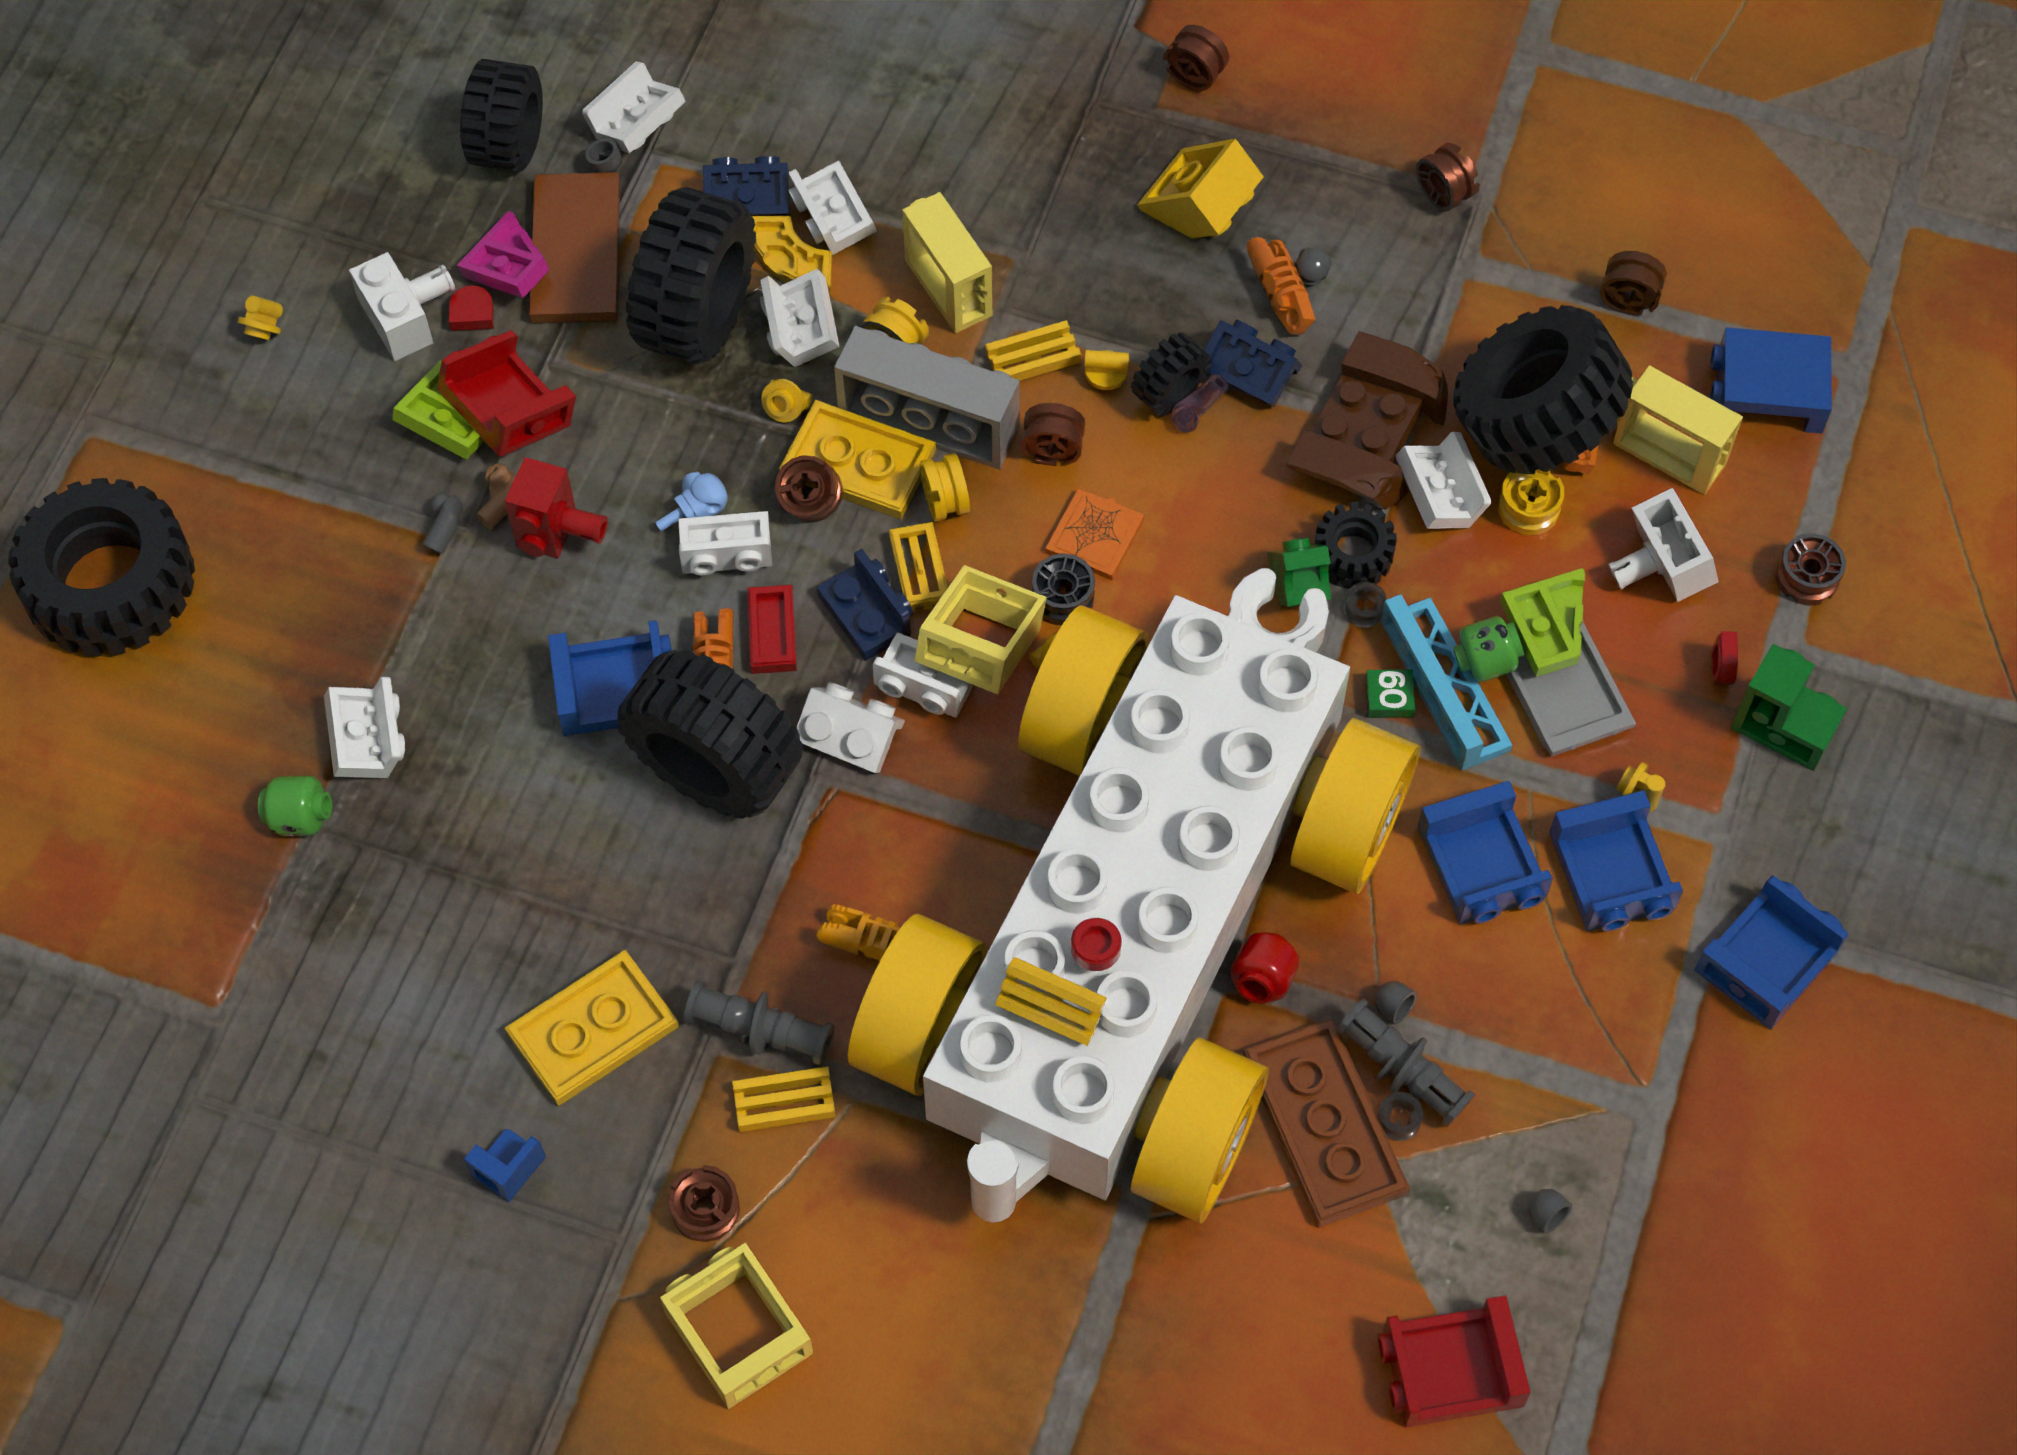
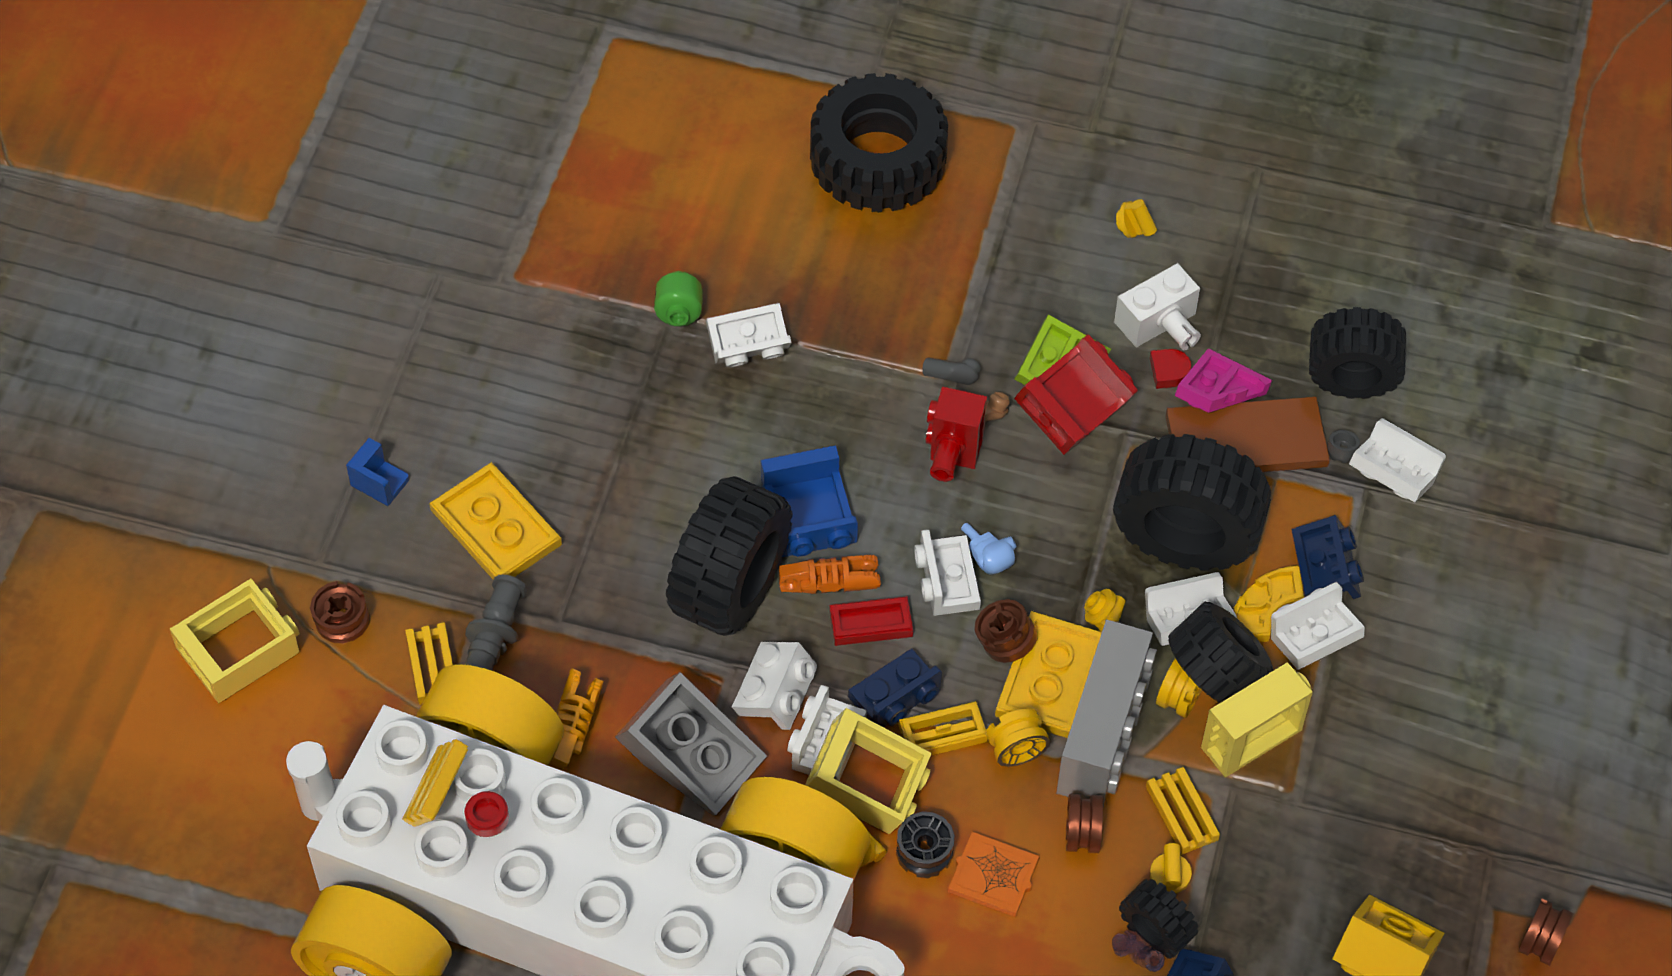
camera: 85 degrees right, 5 degrees down
none -> light grey slope [615,672,767,816]
none -> black tyre [1168,601,1274,703]

